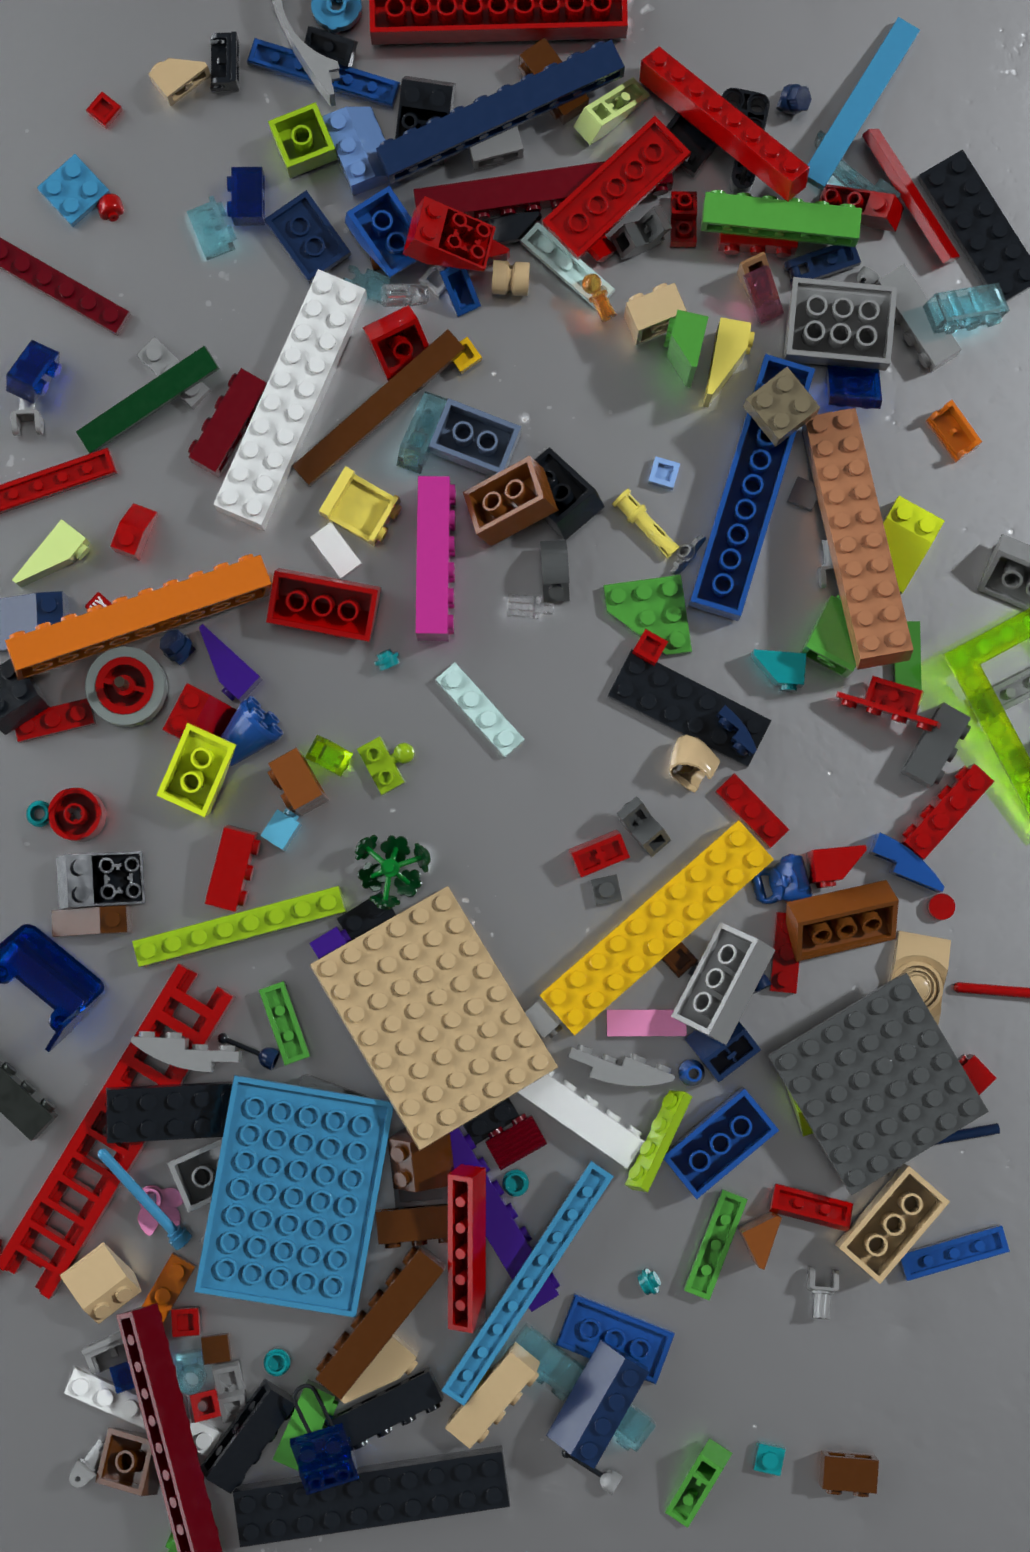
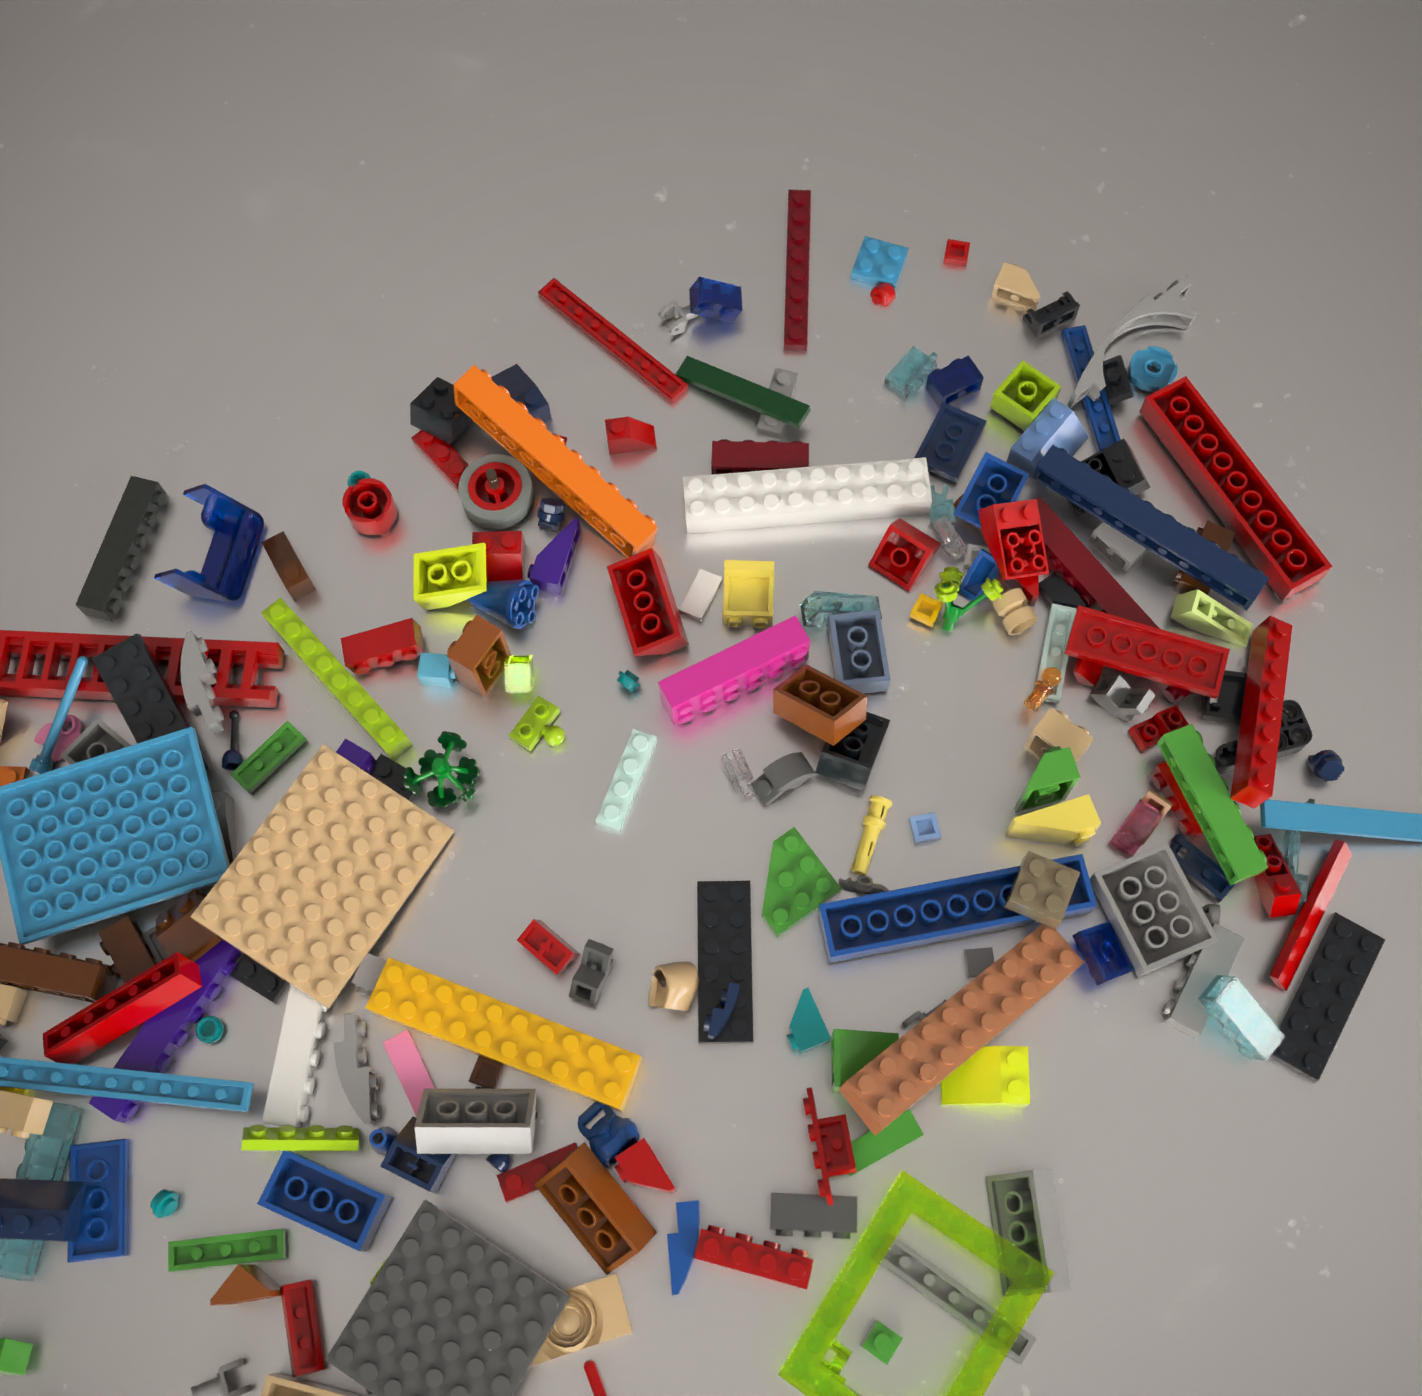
camera: 65 degrees right, 15 degrees down
yellowish green slope [12,519,90,588] -> none
black slope [56,851,145,910] -> none
reddish brown tile [292,329,466,487] -> none
dark red brick [485,1113,547,1170] -> none
dark grey plate [591,874,622,906] -> none
red tile [632,629,668,666] -> none
red plate [715,773,789,848] -> none
orange hinge [926,400,982,462] -> none
red tile [927,893,955,920] -> none
none -> lime plant [934,567,1004,631]

